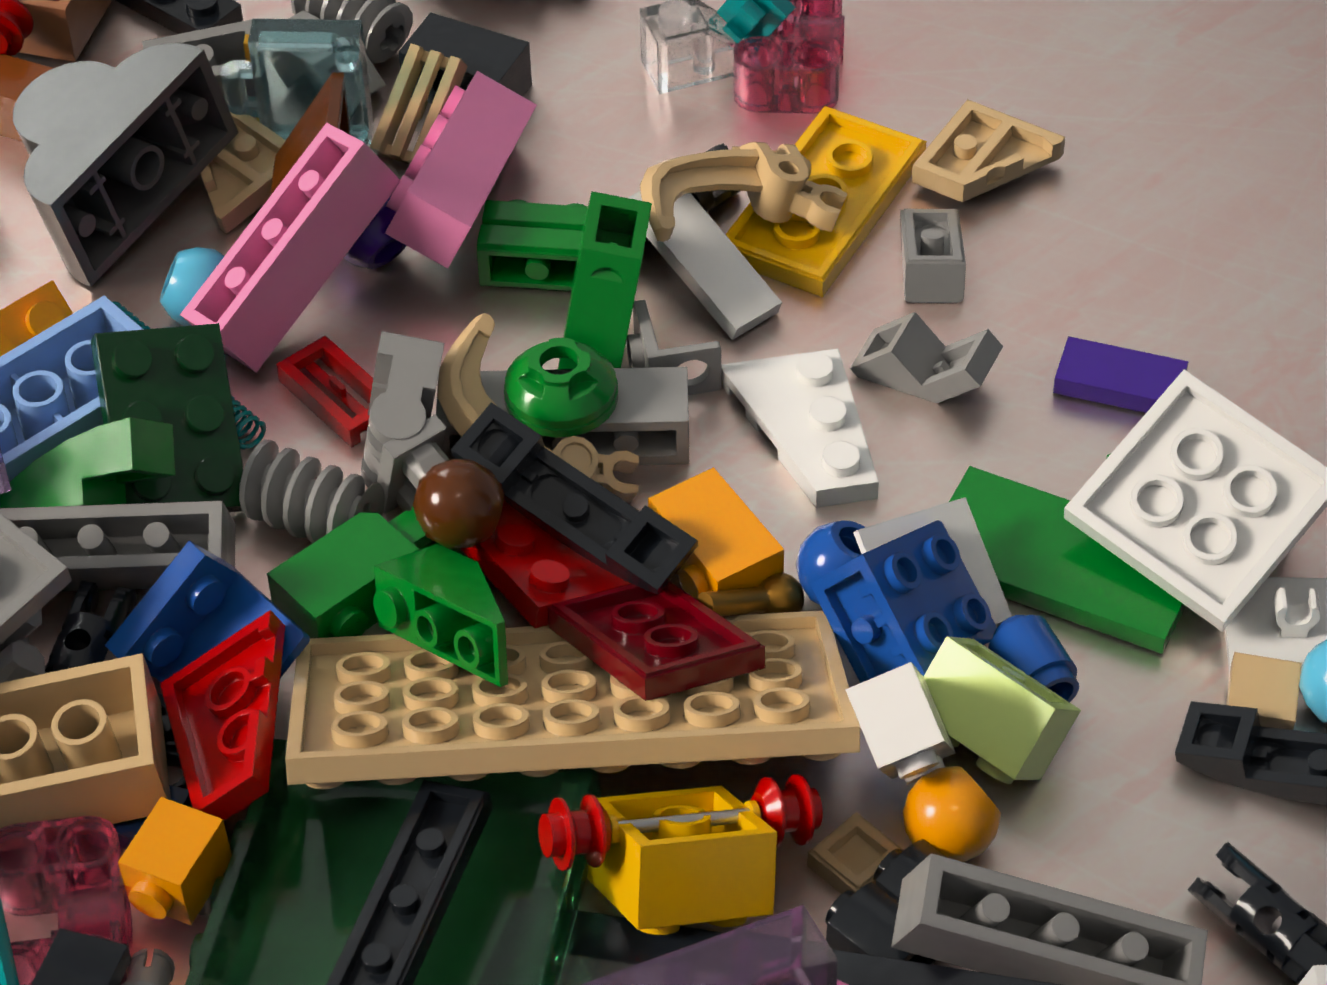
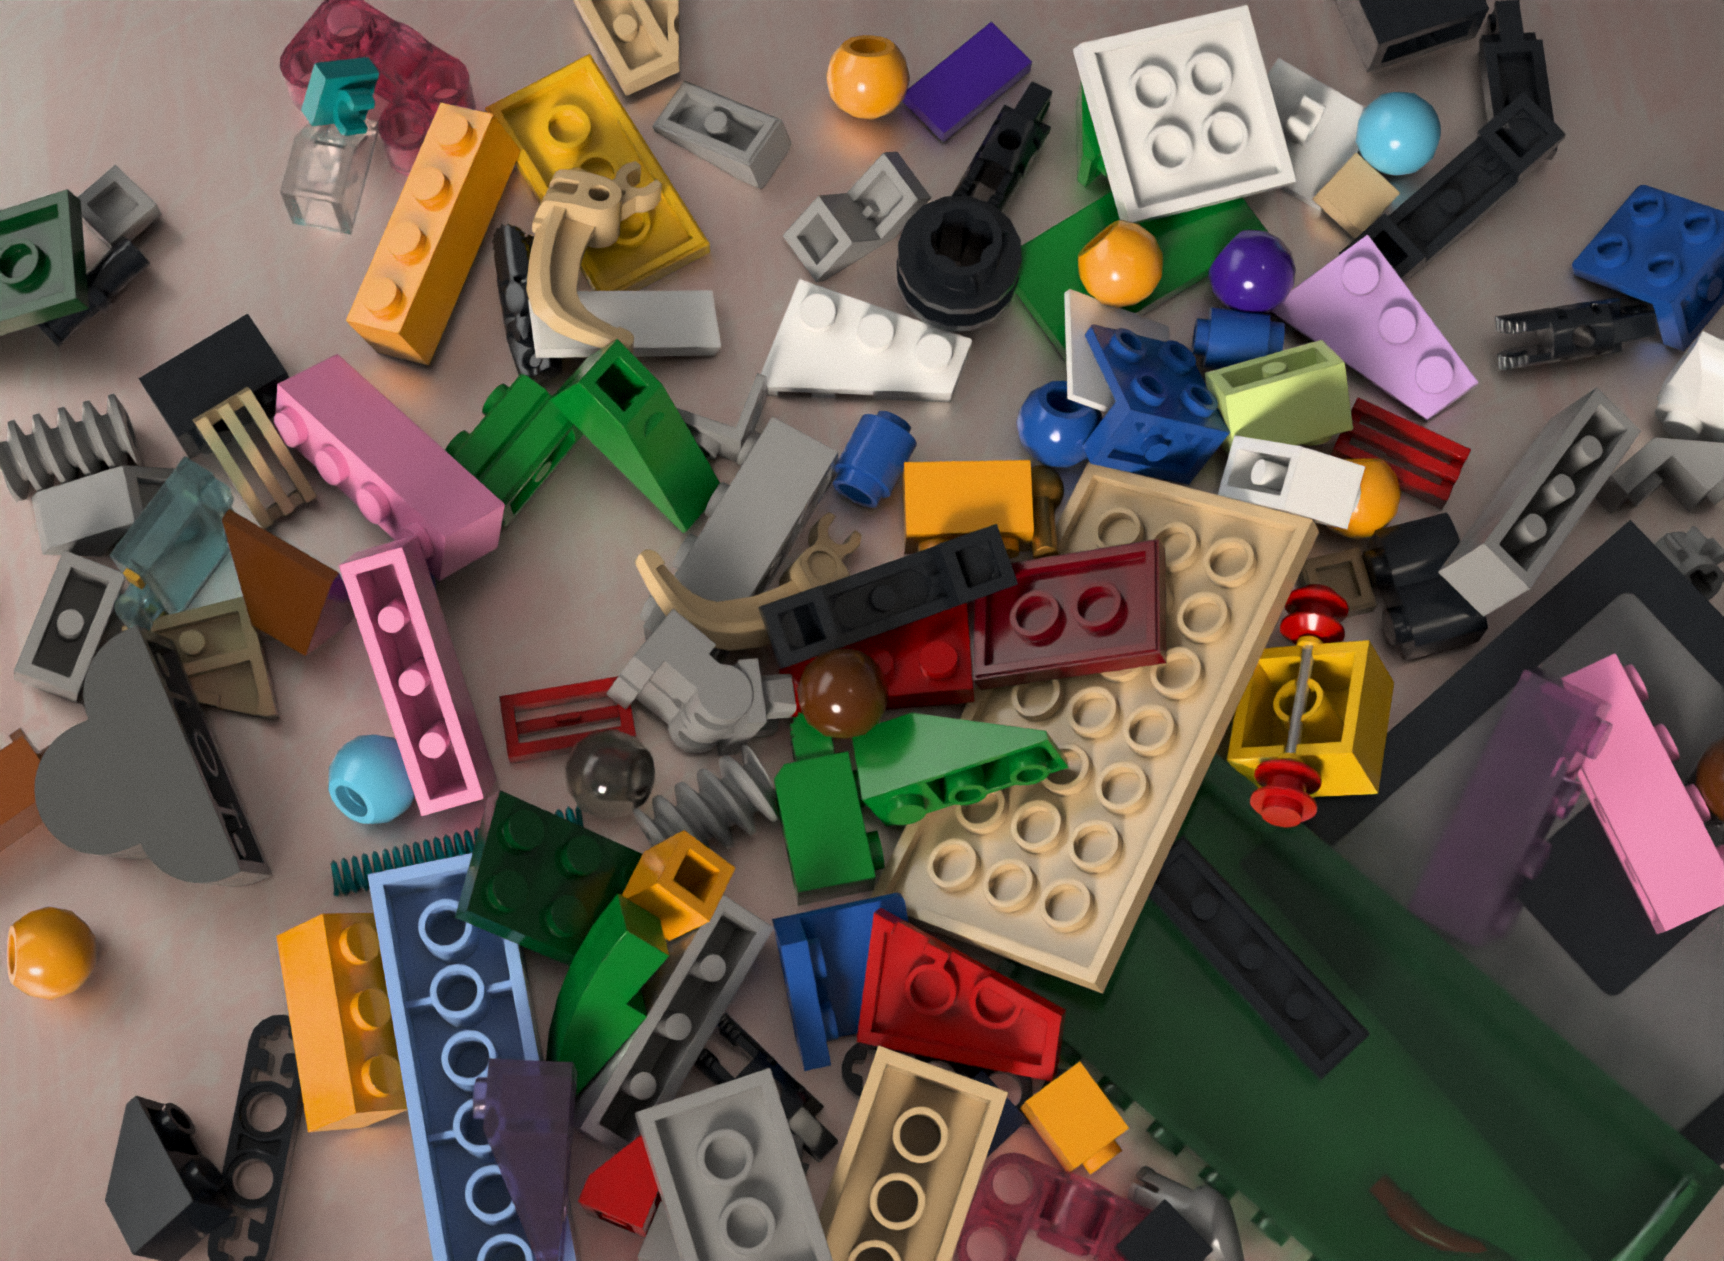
camera: 65 degrees left, 25 degrees up
green piece [504,338,618,438] -> none
none -> light orange brick [346,103,521,366]
none -> clear smoke piece [565,729,655,820]
none -> light orange brick [622,830,736,941]
none -> light orange piece [826,35,910,120]
none -> blue brick [833,411,917,508]
none -> black piece [896,196,1022,331]
none -> black hinge [951,82,1053,213]
none -> light orange piece [1078,220,1163,308]
none -> dark purple piece [1208,229,1296,314]
none -> lavender wing [1269,235,1478,421]
none -> red tile [1330,397,1471,510]

